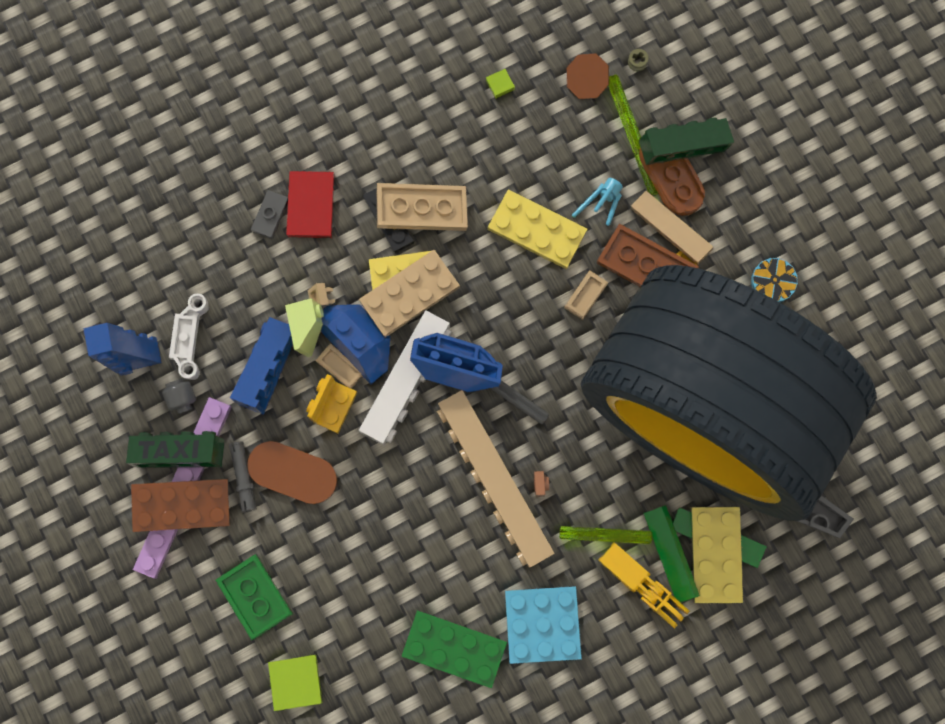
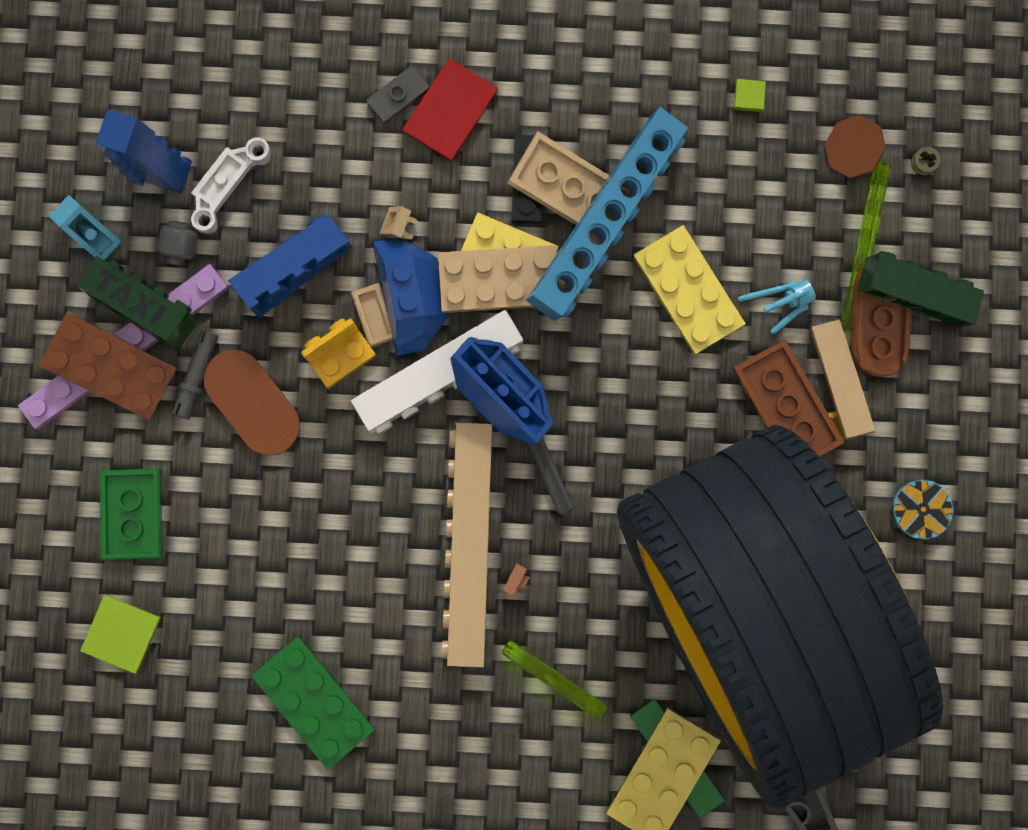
camera: 25 degrees right, 5 degrees up
yellowish green slope [285,298,324,357] -> none
medium azure plate [505,586,581,664] -> none
tan tile [564,270,608,320] -> none
yellow arm [598,542,690,629] -> none
green tile [644,505,700,602] -> none
none -> medium azure slope [49,195,121,260]
none -> dark azure brick [526,107,688,321]

